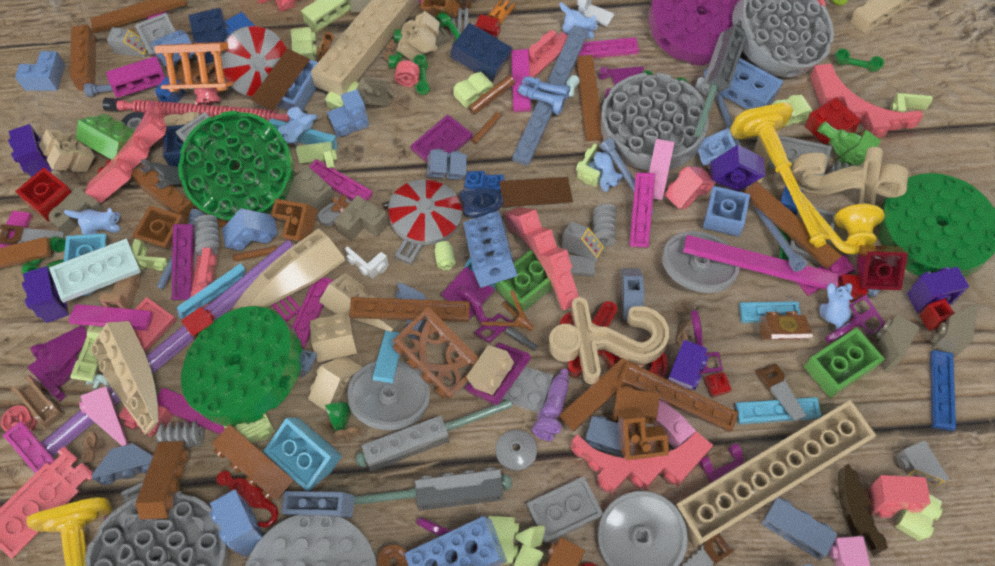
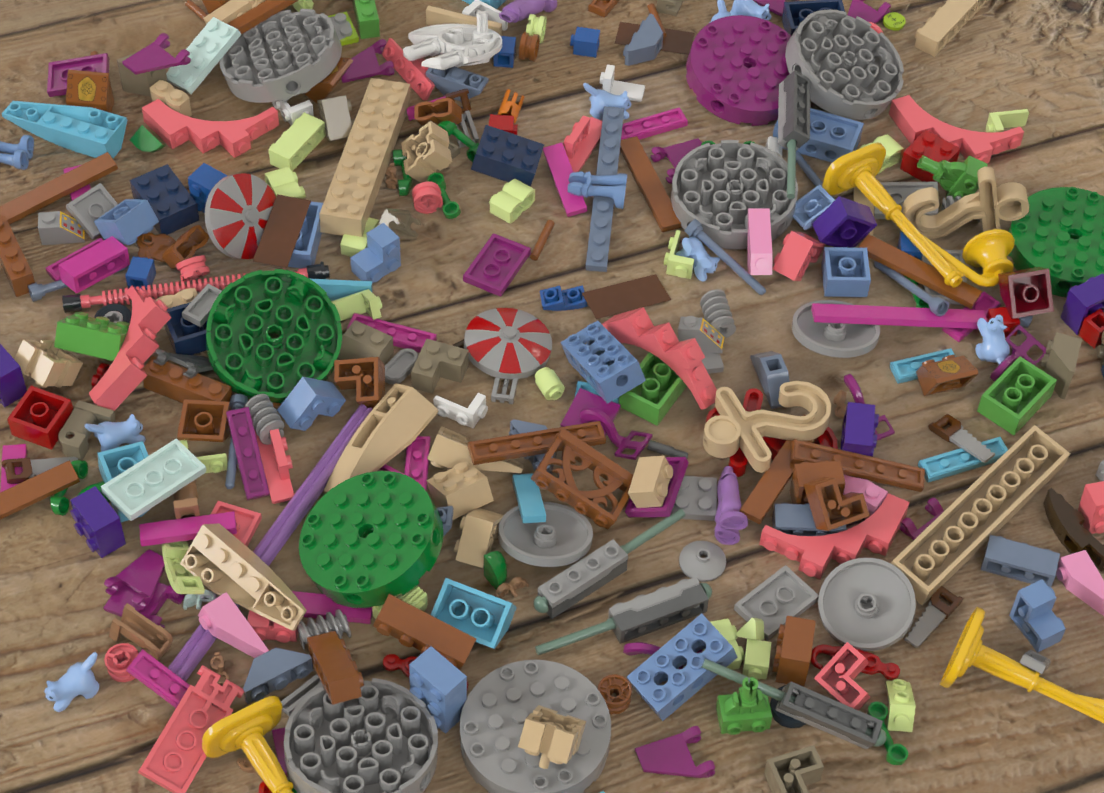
camera: 20 degrees left, 10 degrees down
orange fence [154,42,234,92] -> none
medium azure tile [176,263,245,320] -> none
red brick [181,307,215,339] -> none
dark orange piece [233,246,278,262] -> none
light blue animal [277,107,318,145] -> none
sand blue brick [282,491,355,518] -> none
dark orange pin [316,32,334,62] -> none
dark orange plant [331,194,350,214] -> none
sand blue piece [427,149,467,180] -> none
dark blue piece [460,188,503,218] -> none
dark orange pin [468,75,515,115] -> none
dark orange plant [481,290,534,332] -> none
light aqua arm [566,75,579,98] -> none
dark pink tile [630,173,656,248] -> none
red tile [704,372,732,398] -> none
green bar [835,49,885,72] -> none

